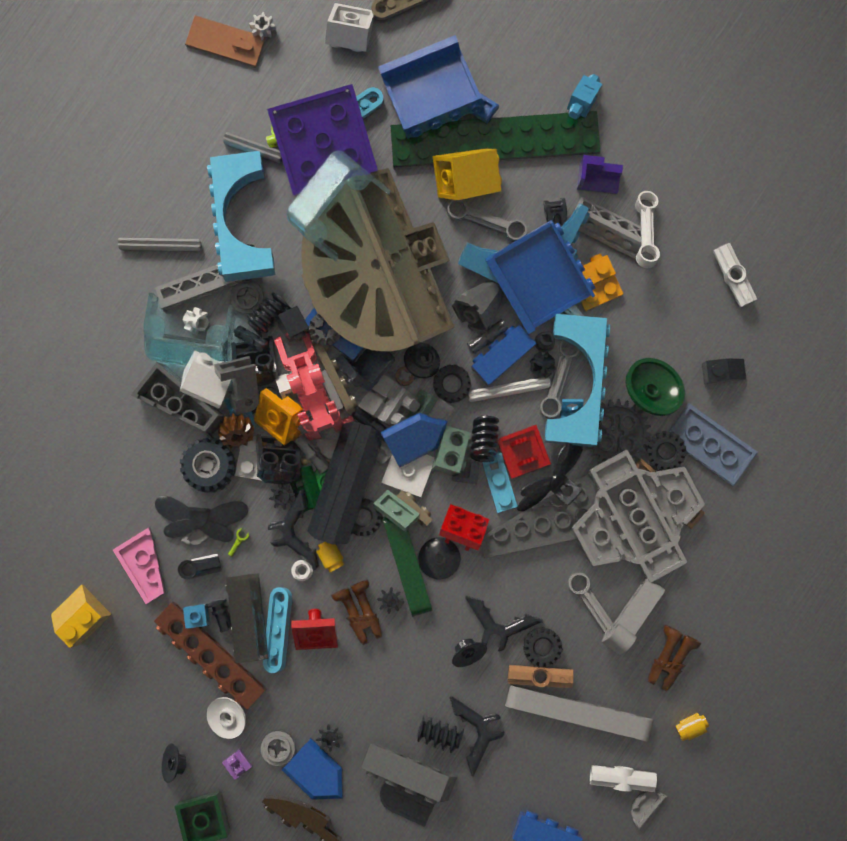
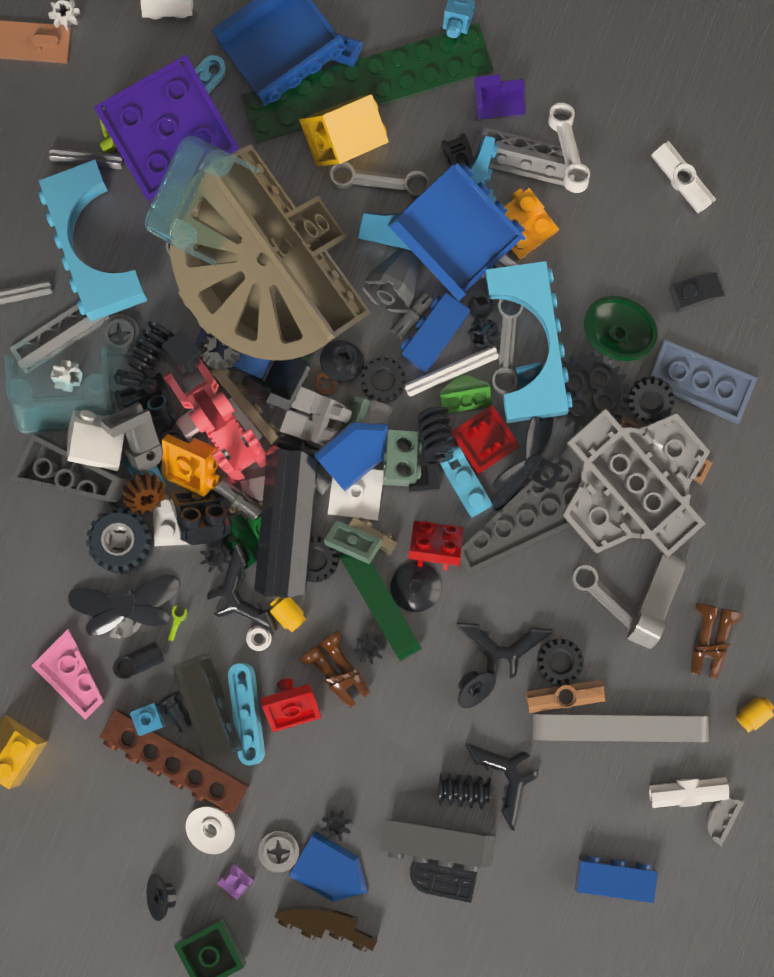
camera: 10 degrees left, 0 degrees up
none -> bright green slope [440,374,492,414]

